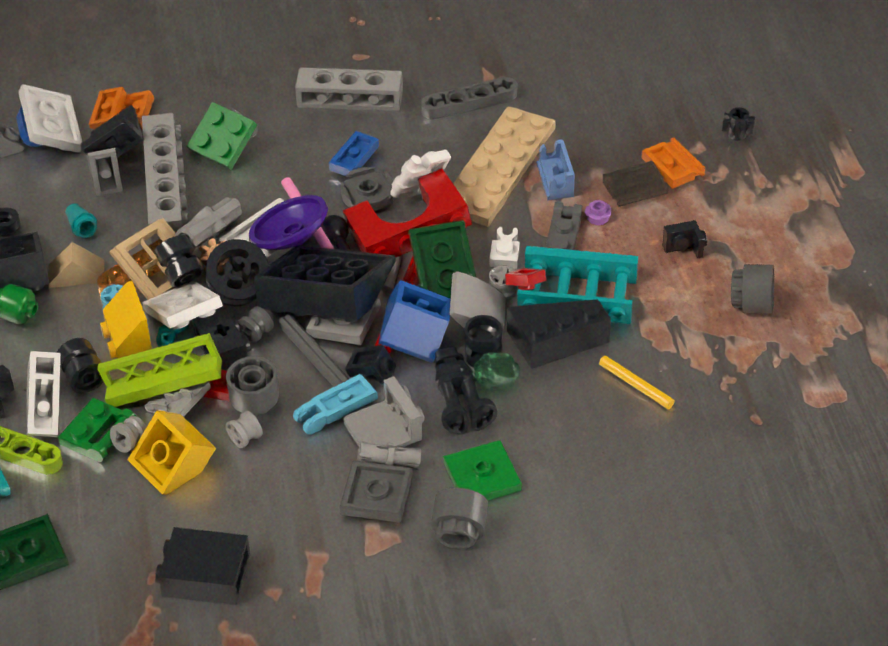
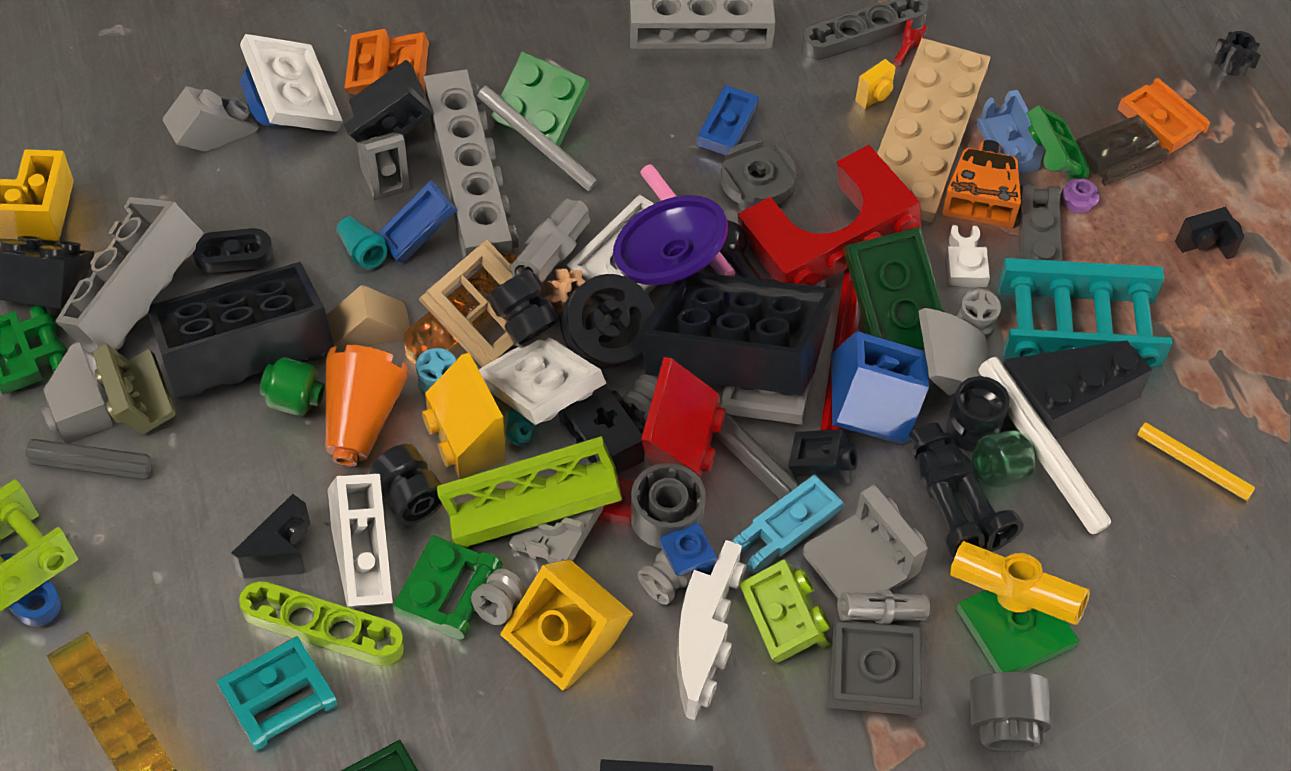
camera: 10 degrees left, 10 degrees up
white plate [390,149,452,198] -> none
red plate [505,268,546,290] -> none
none -> orange cone [325,345,409,467]
none -> blue tile [378,180,457,264]
none -> light grey bar [477,85,598,192]
none -> red slope [641,357,726,479]
none -> blue bracket [660,522,717,576]
none -> white slope [677,540,746,720]
none -> lime bracket [739,559,831,663]
none -> yellow plate [855,59,896,109]
none -> red hand [893,19,927,66]
none -> orange torso [942,140,1021,228]
none -> yellow piece [950,541,1090,625]
none -> white axle [979,357,1111,535]
none -> green plate [1026,105,1090,180]

